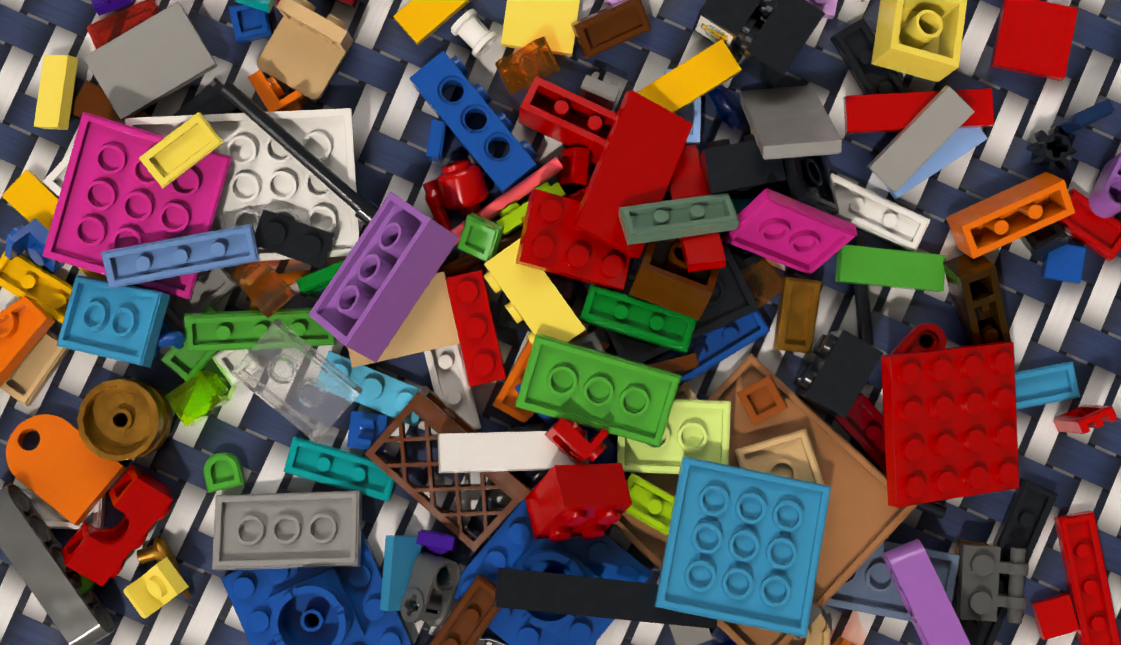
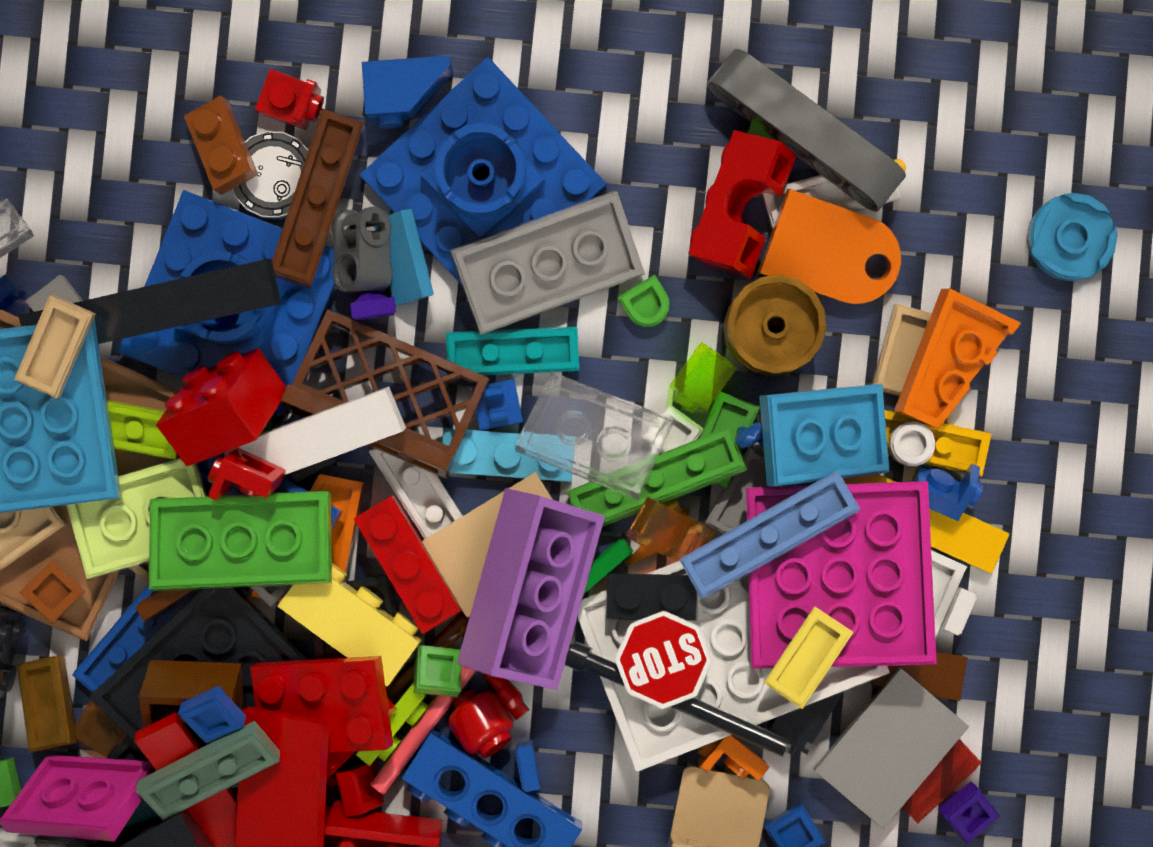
camera: 160 degrees right, 0 degrees up
light yellow tile [34,55,78,130] -> none
light yellow bracket [124,557,189,619] -> none
pearl gold bar [137,536,191,599] -> none
green tile [580,284,697,354] -> none
none -> tan tile [14,295,96,399]
none -> blue tile [178,686,246,744]
none -> piece [615,611,713,709]
none -> white tile [888,422,935,466]
none -> white tile [940,587,977,636]

